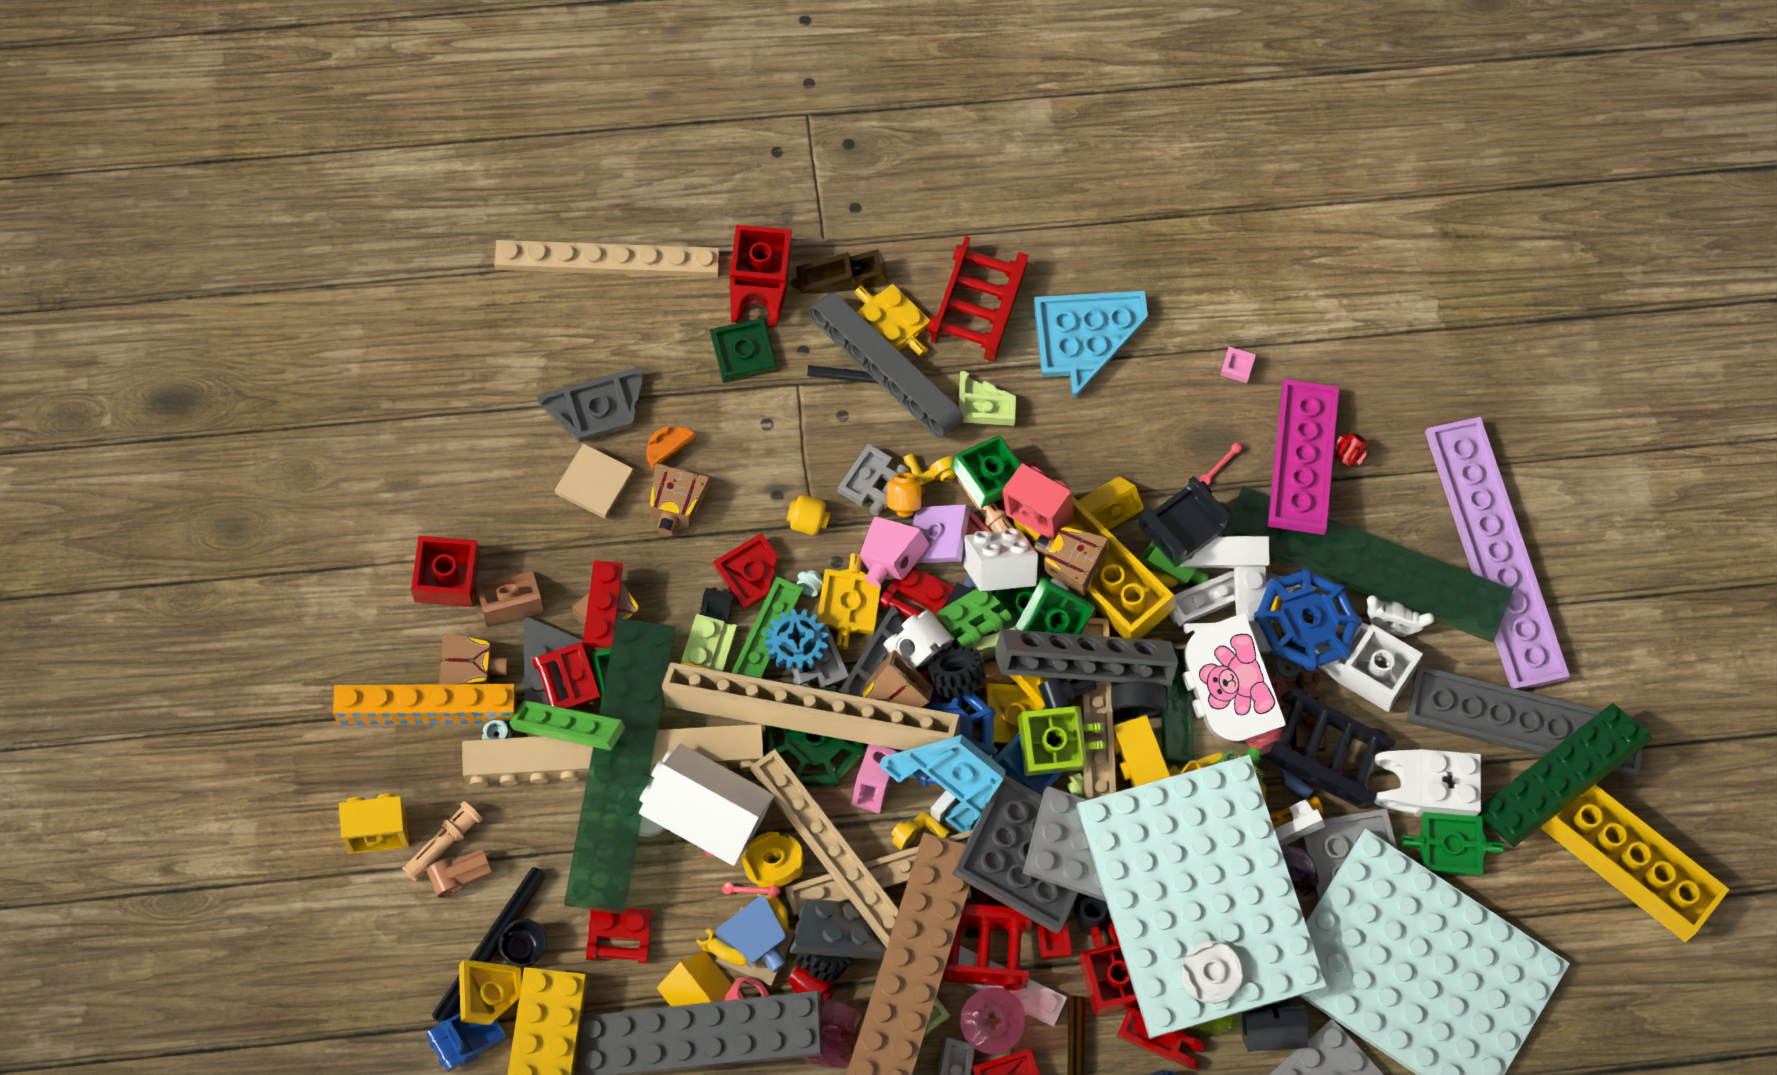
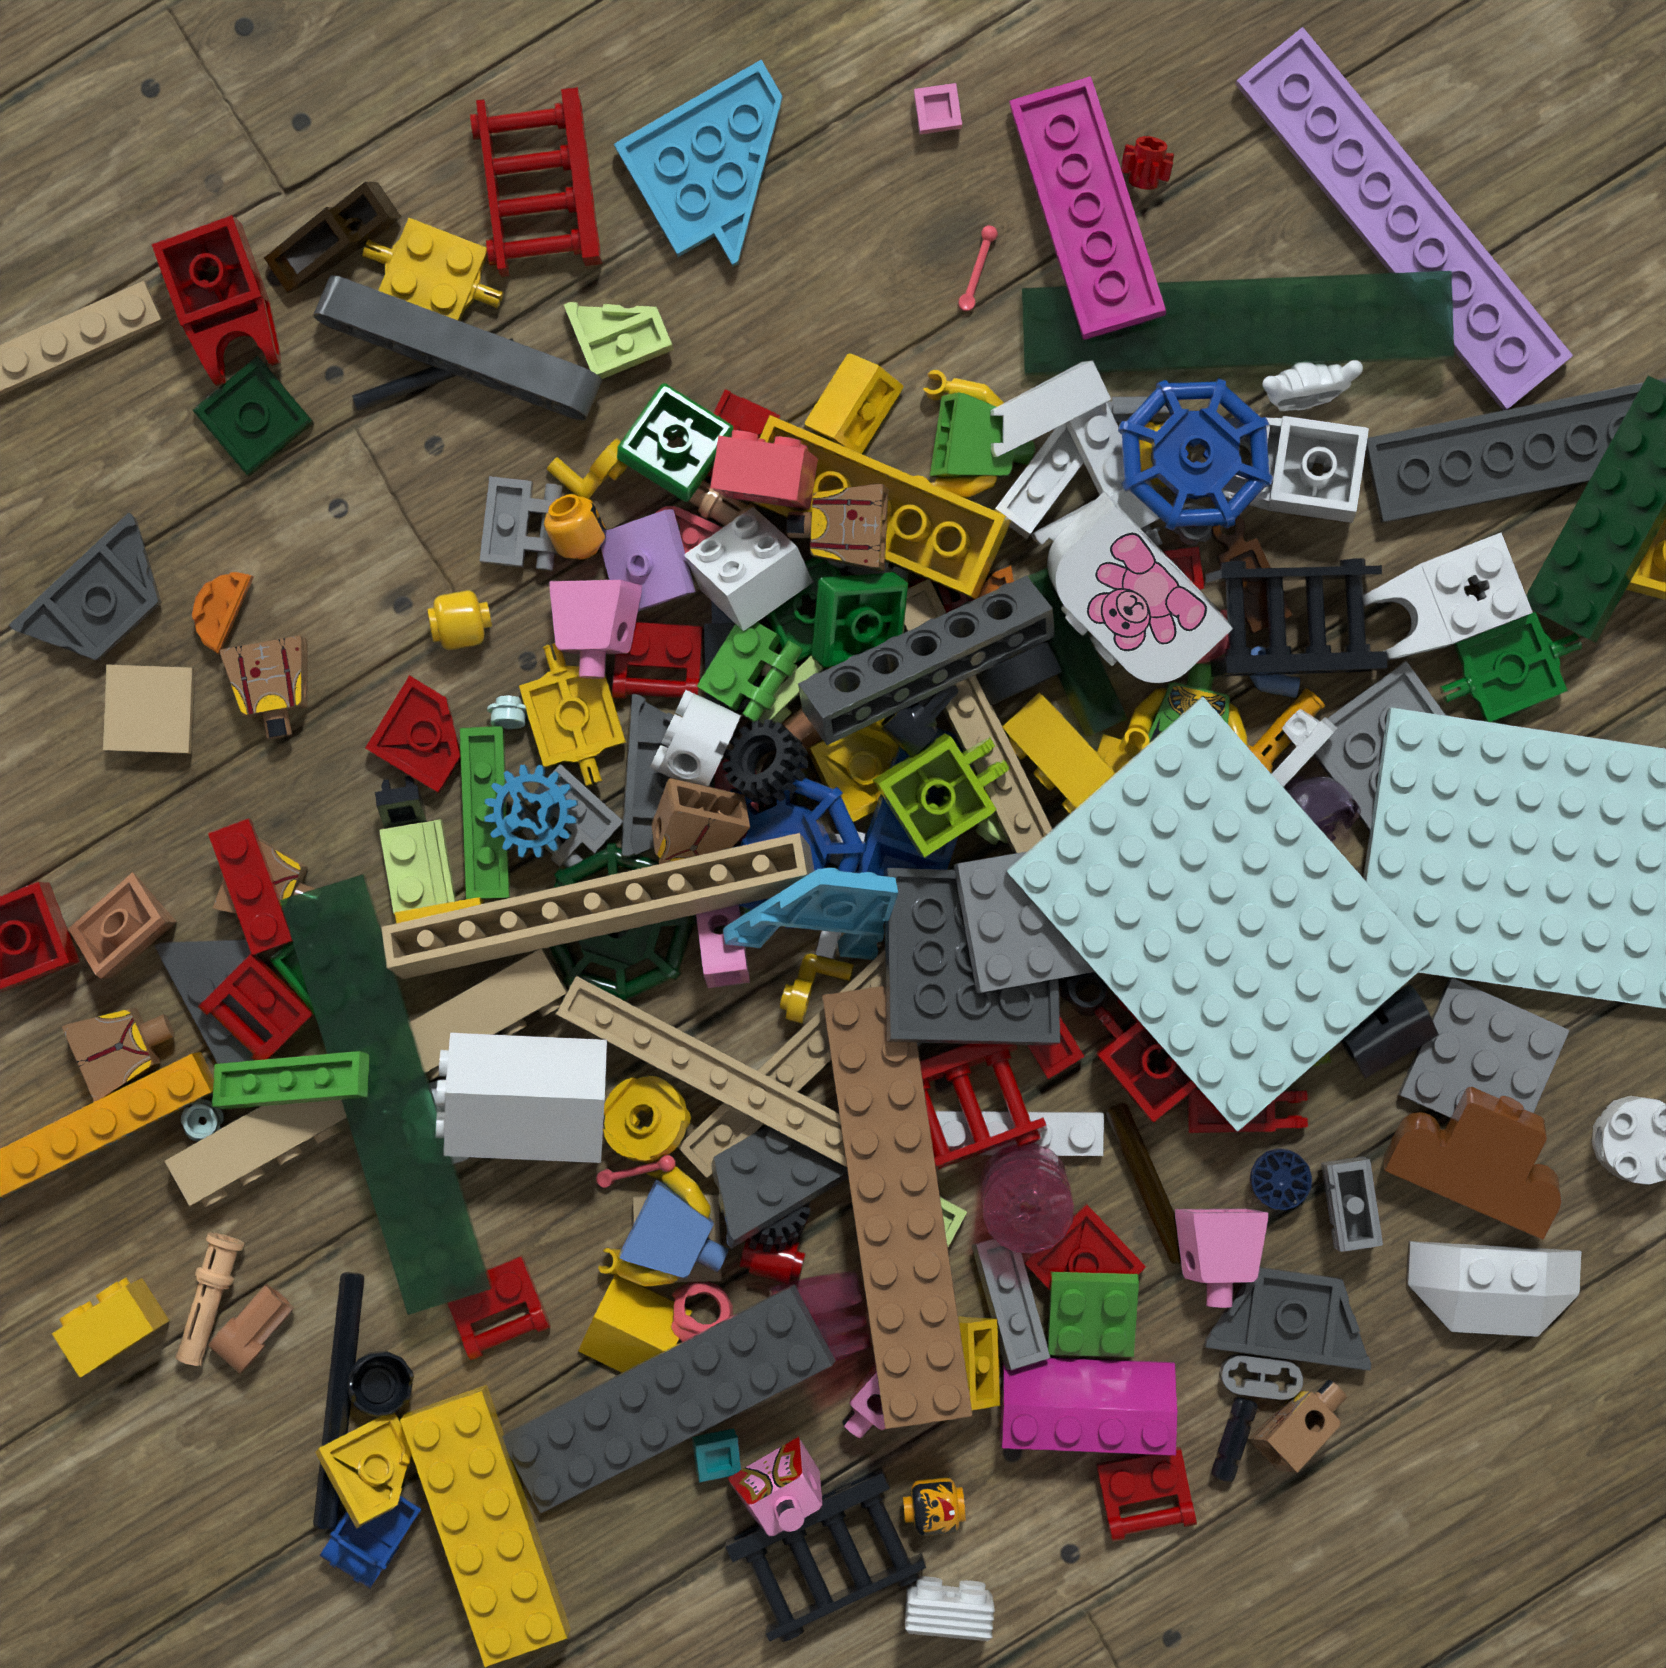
camera: 20 degrees left, 20 degrees up
black panel [1138,476,1232,568] -> none
white tile [1181,941,1244,1004] -> none

